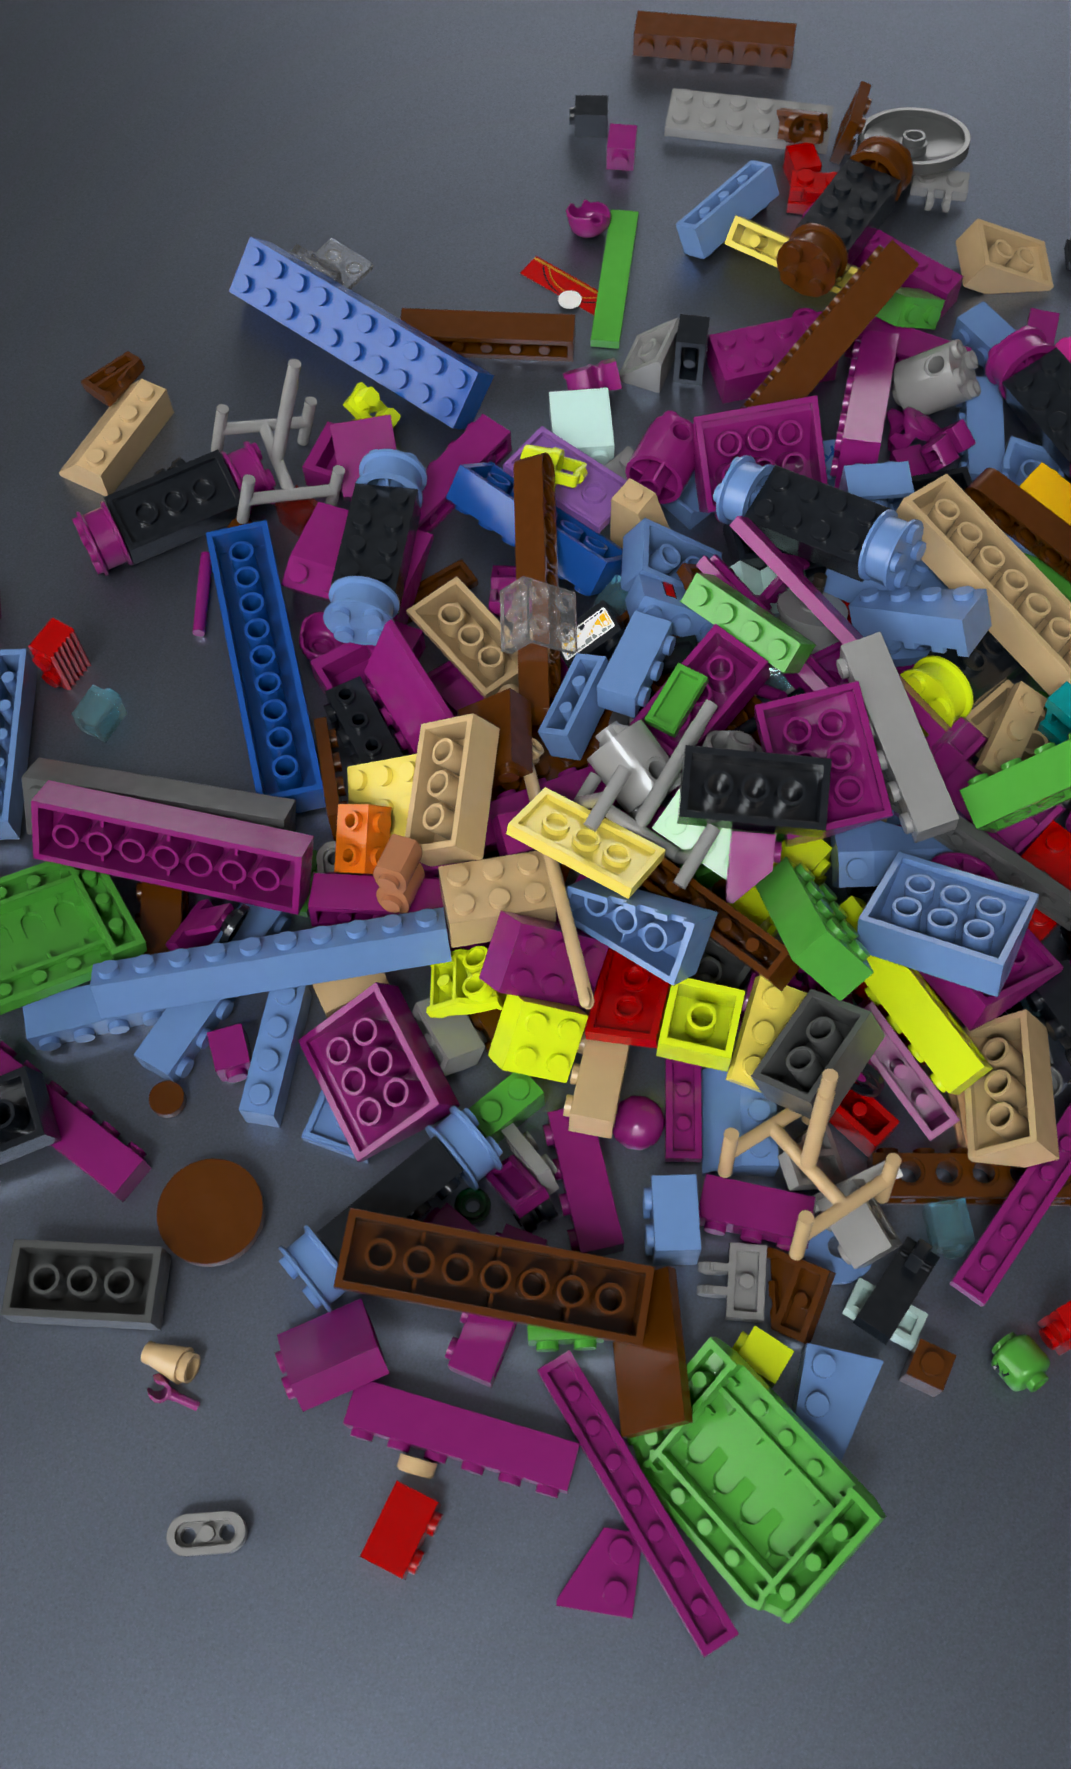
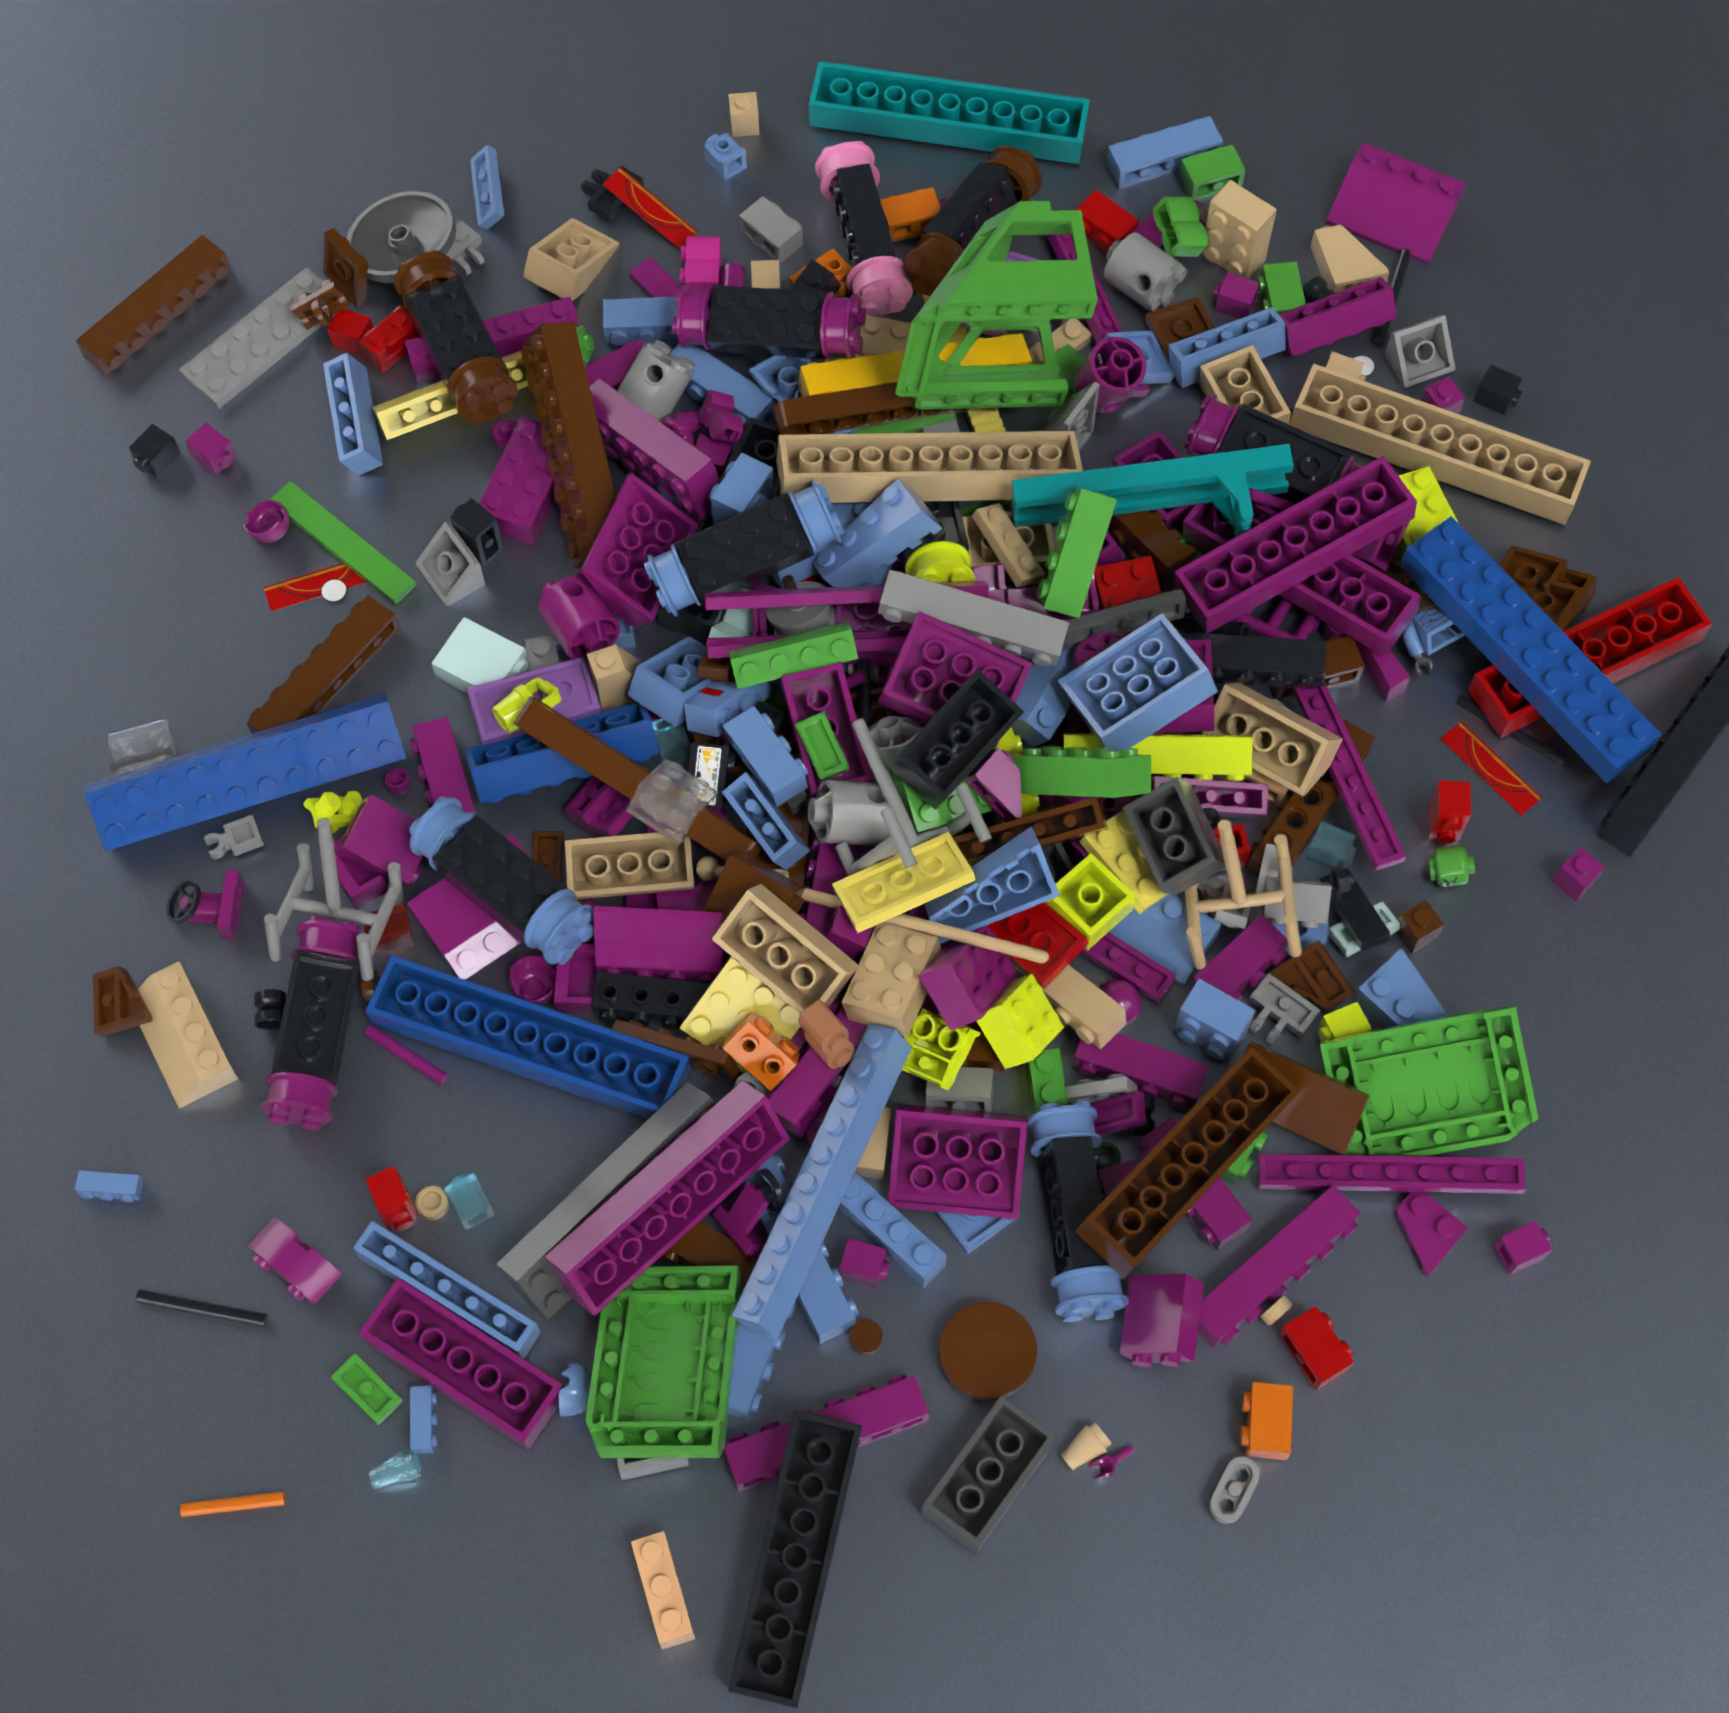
camera: 60 degrees left, 0 degrees up
magenta leg [563,358,622,391] -> none
none -> magenta piece [166,870,245,940]
none -> light grey plate [204,814,264,859]
none -> magenta hinge [385,768,411,796]
none -> tan tile [415,1186,450,1220]
none -> medium blue plate [470,145,504,230]
none -> orange brick [1240,1382,1293,1460]
none -> magenta brick [1494,1221,1552,1274]

